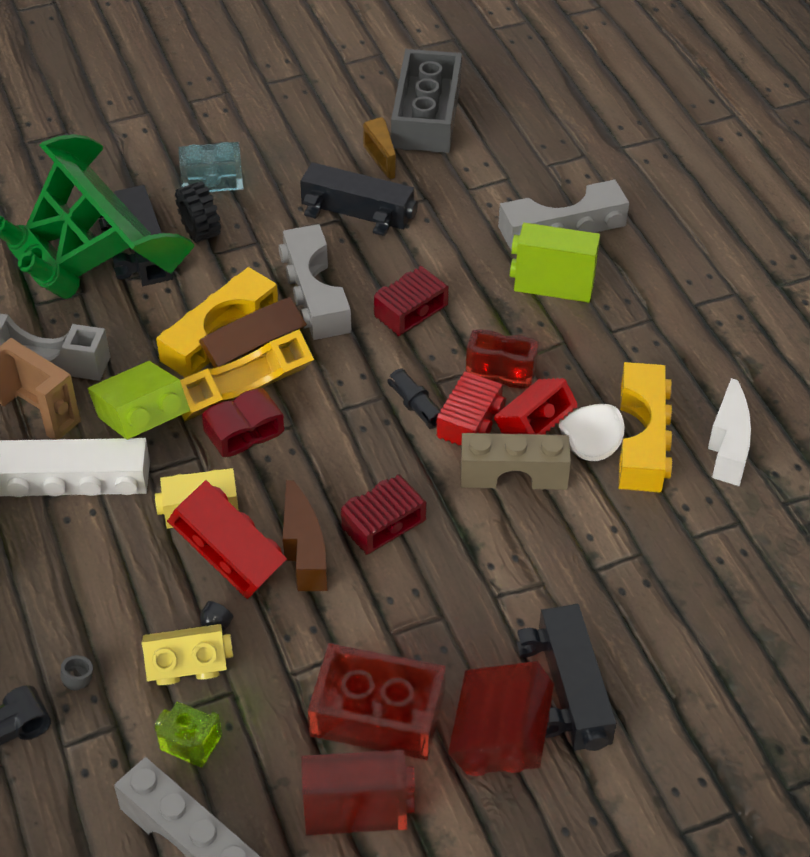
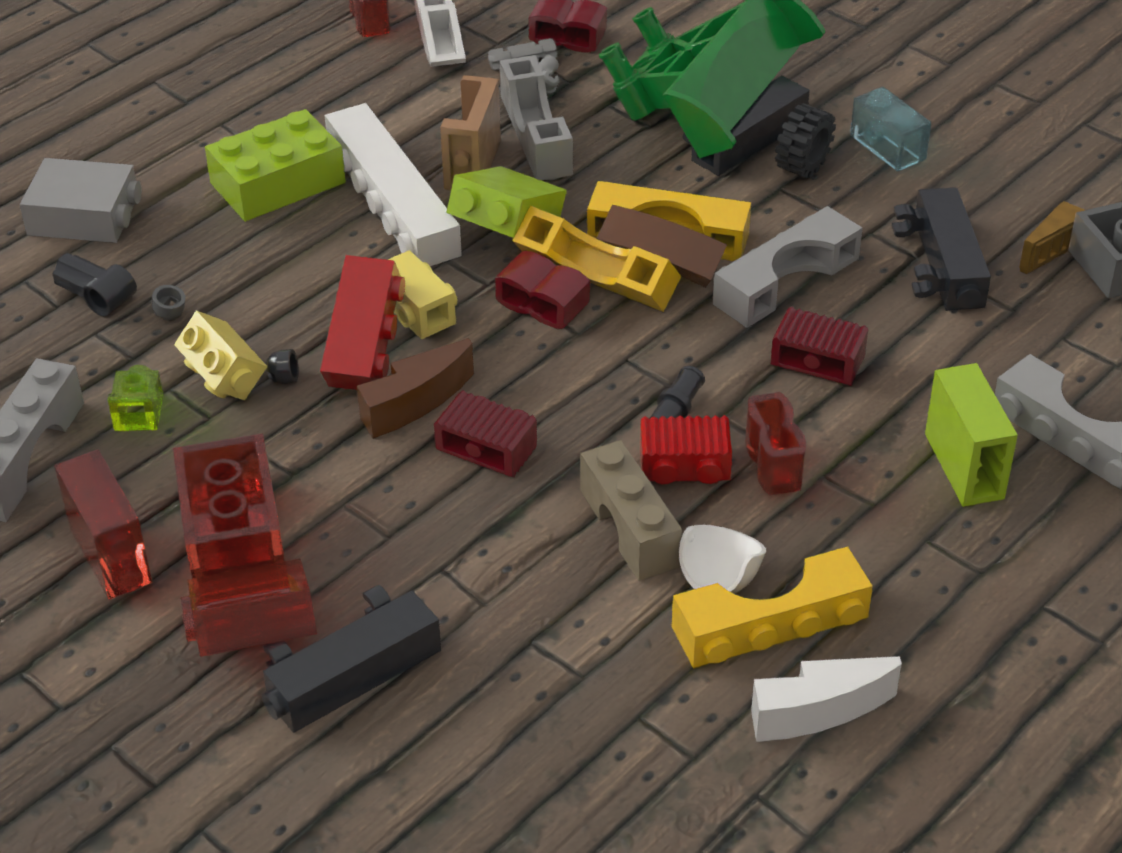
camera: 65 degrees right, 5 degrees down
red brick [494,378,578,435] -> none

